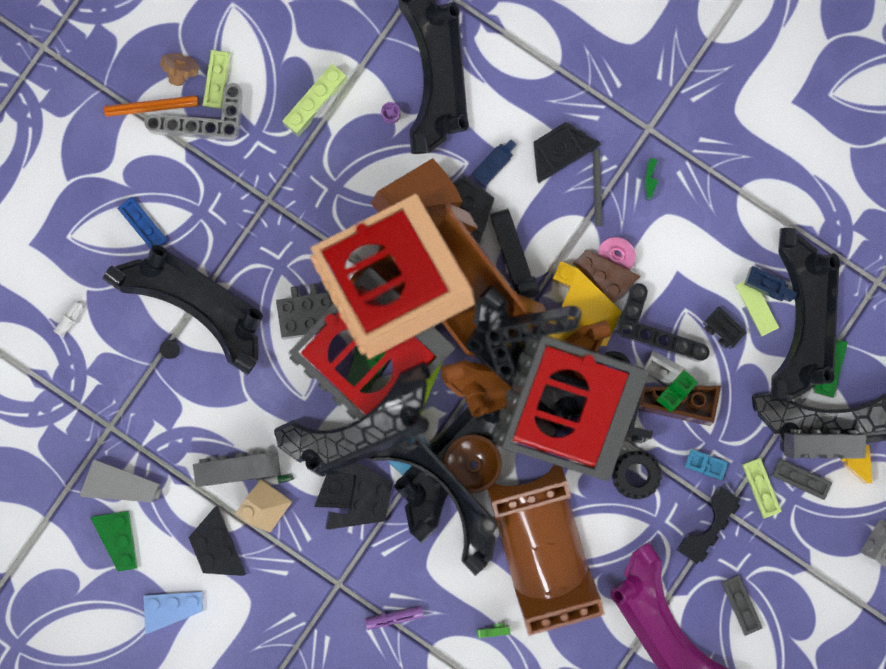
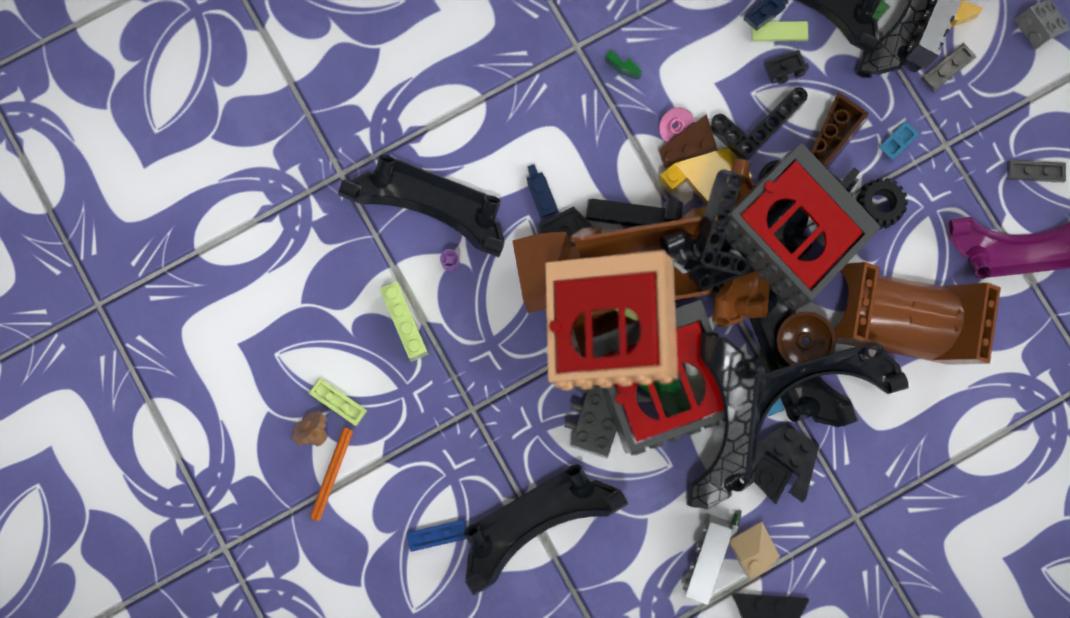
camera: 60 degrees left, 5 degrees down
light grey beam [144,83,243,141] -> none
black tile [160,340,180,359] -> none
medium lavender pin [365,605,424,631] -> none
bright green plate [477,622,511,638] -> none
black wing [533,122,601,184] -> none
dark grey bar [593,150,603,226] -> none
white slope [643,351,686,386] -> none
green slope [657,370,698,413] -> none
black arch [676,486,741,564] -> none
yellowish green tile [742,458,782,519] -> none

